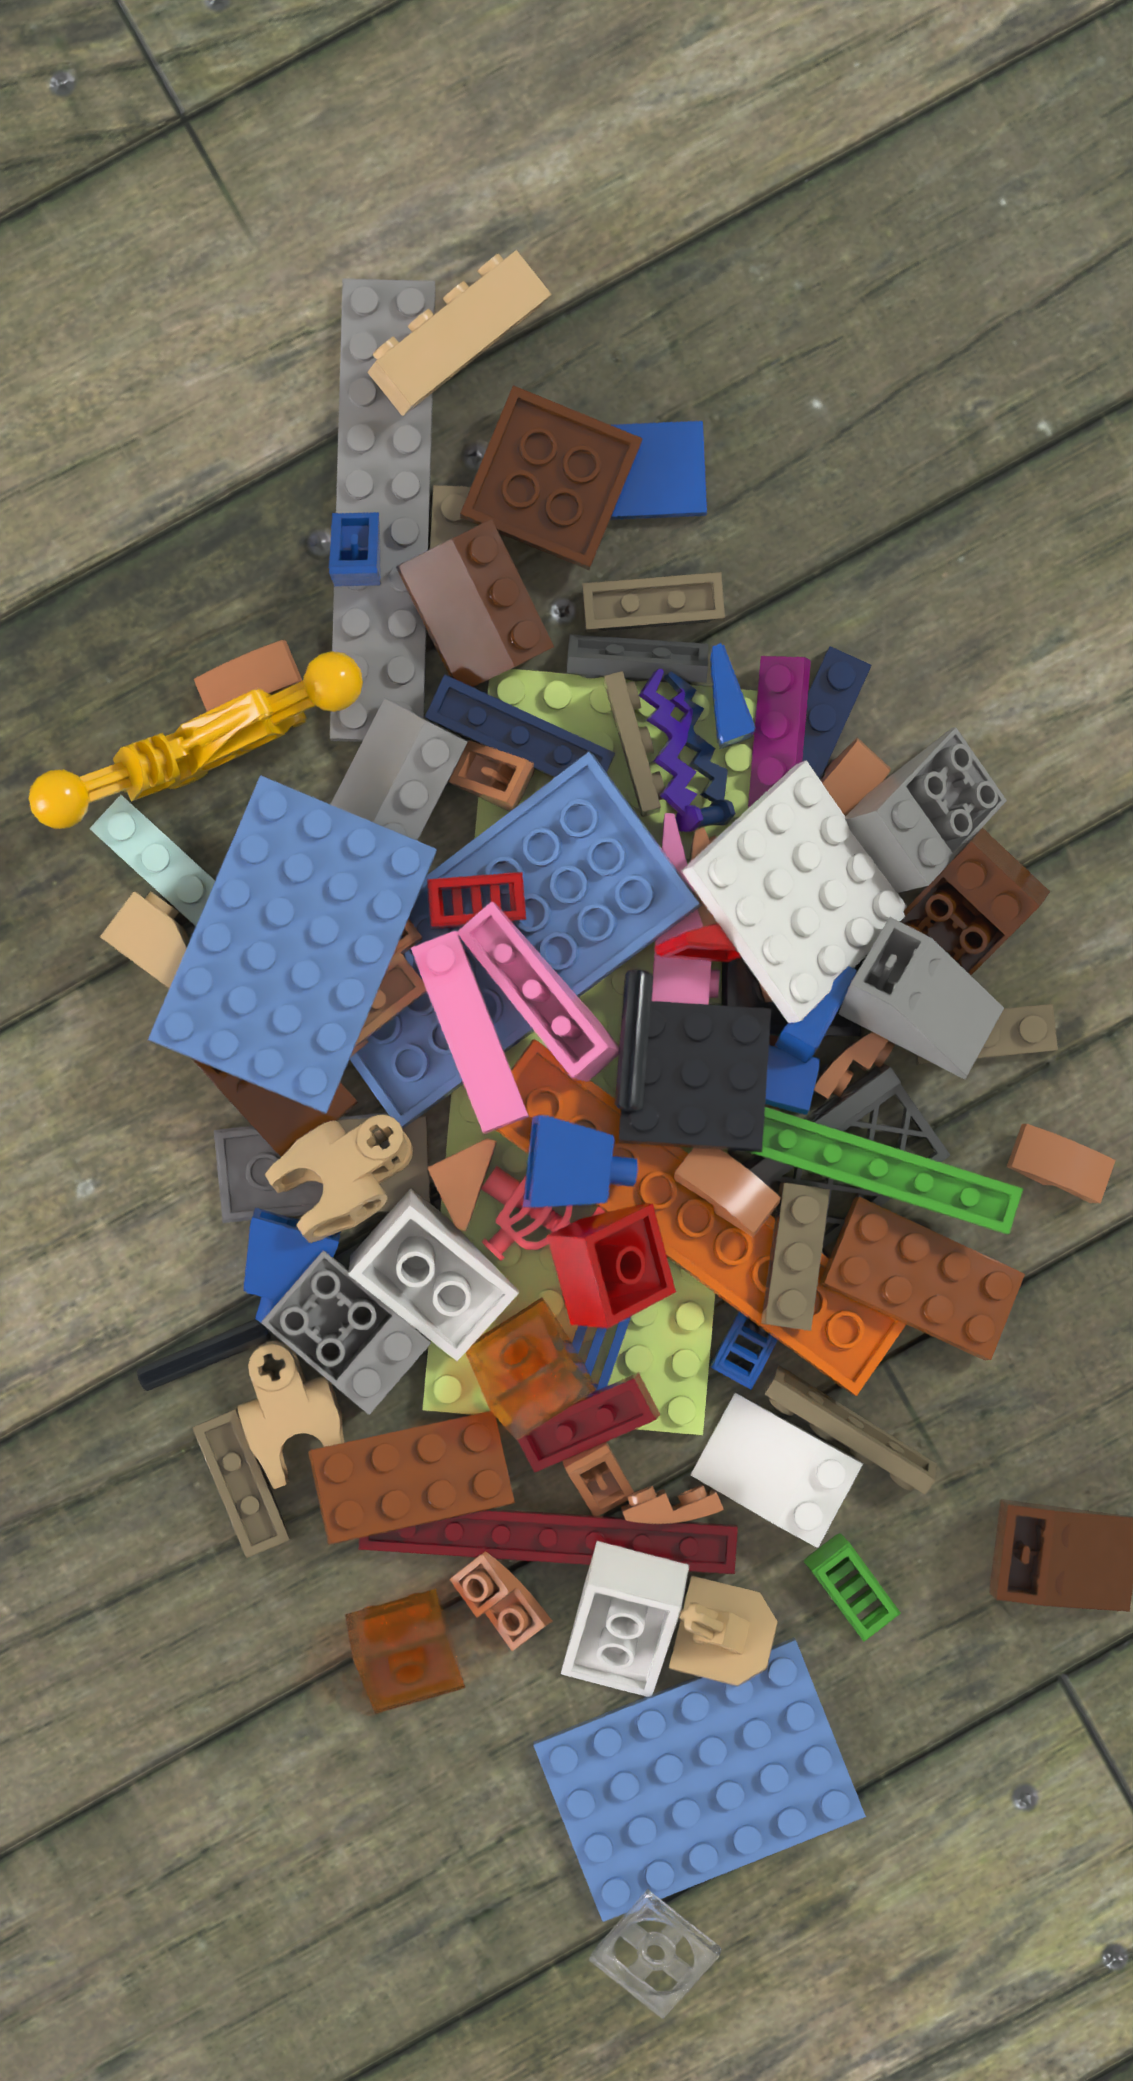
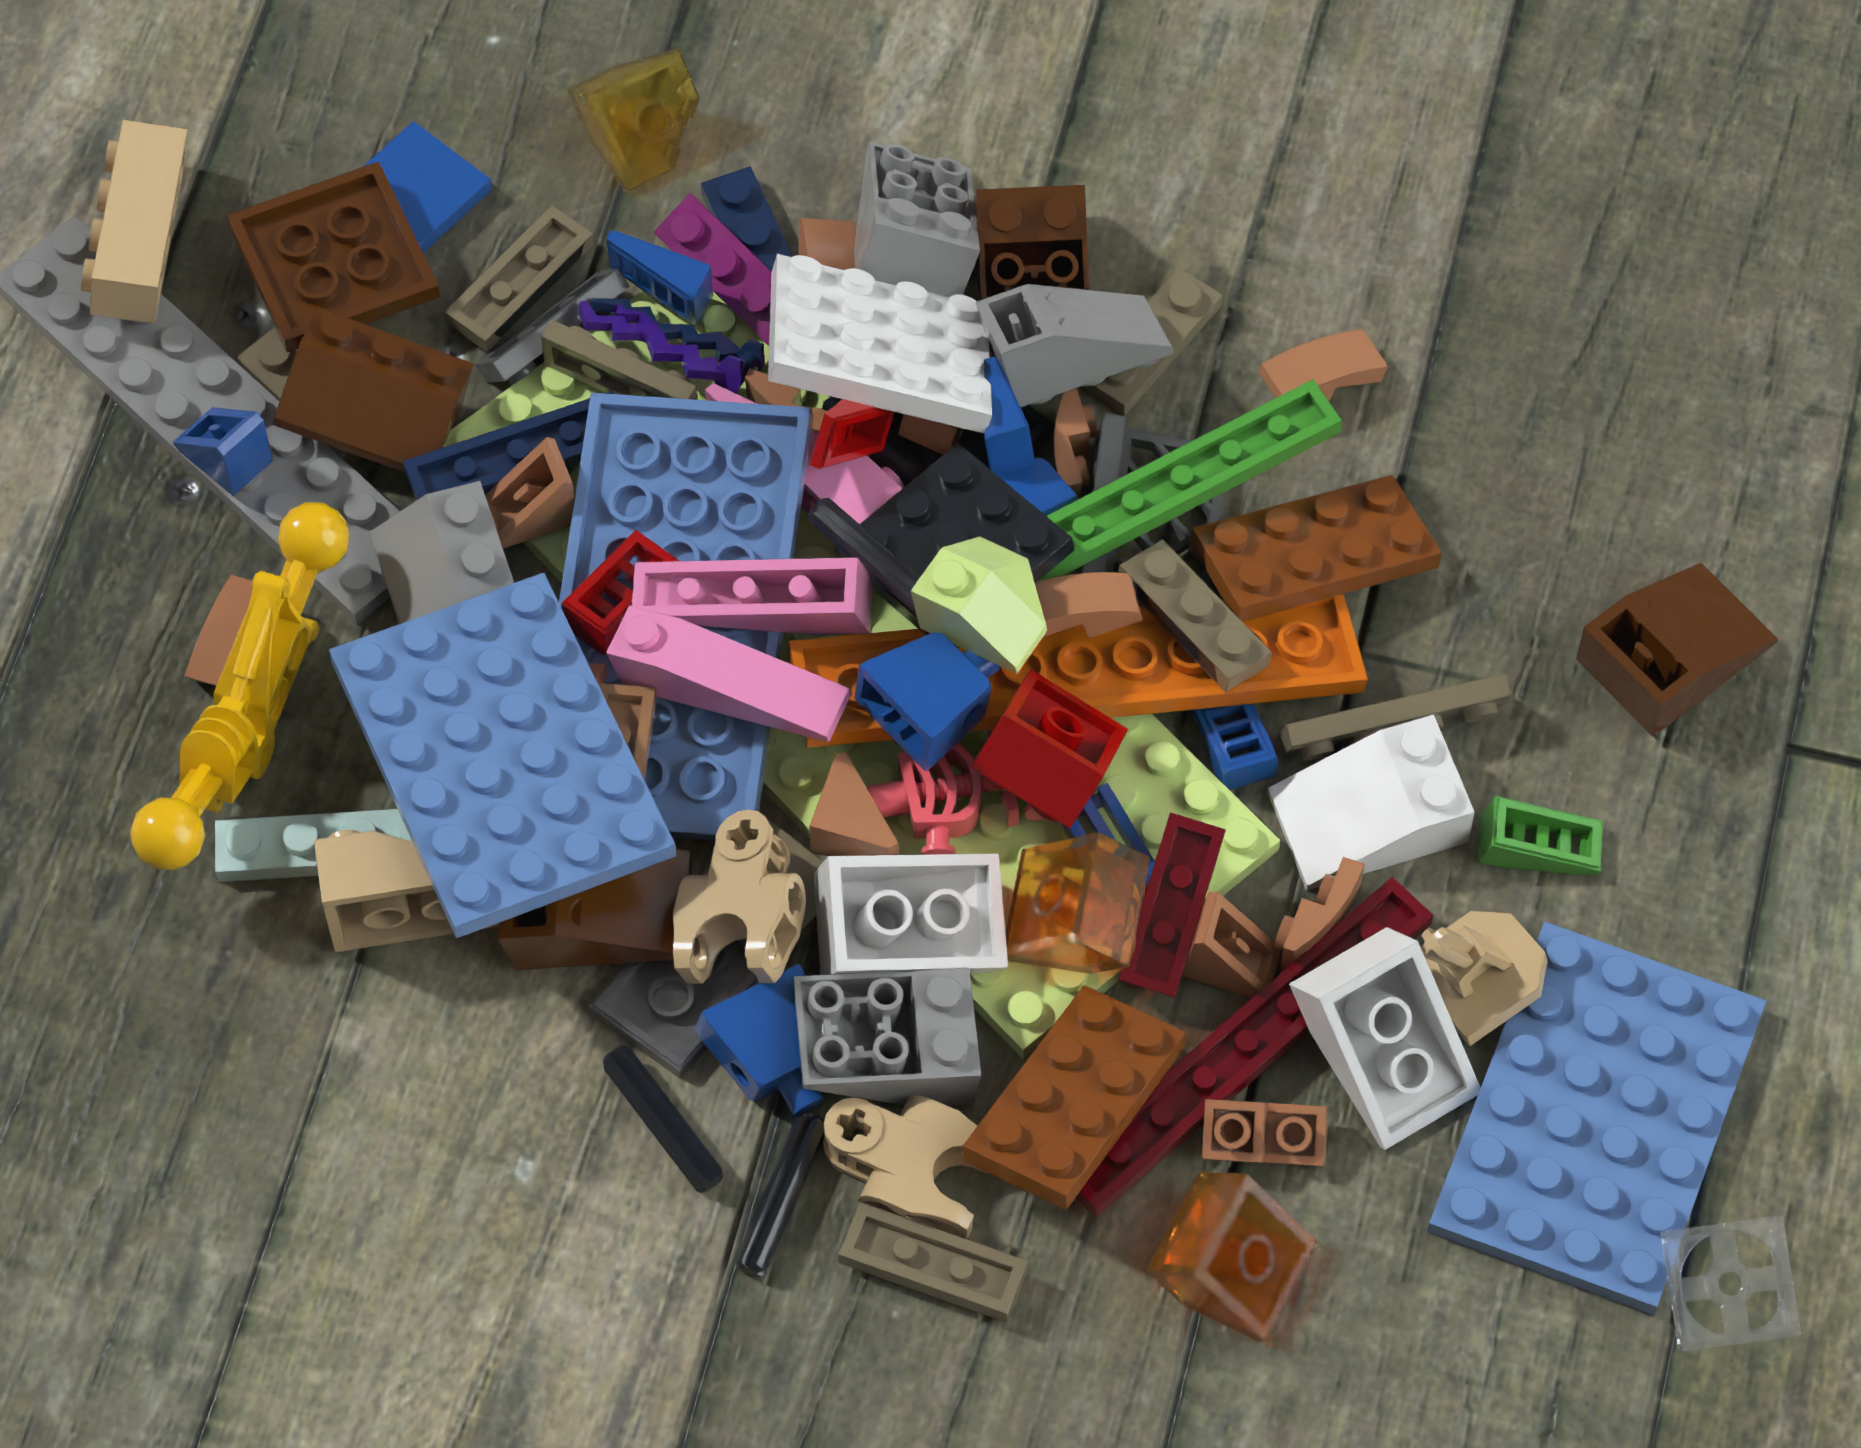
camera: 45 degrees left, 25 degrees down
none -> clear yellow slope [567,48,700,192]
none -> black axle [603,1045,723,1193]
none -> yellowish green slope [911,537,1047,674]

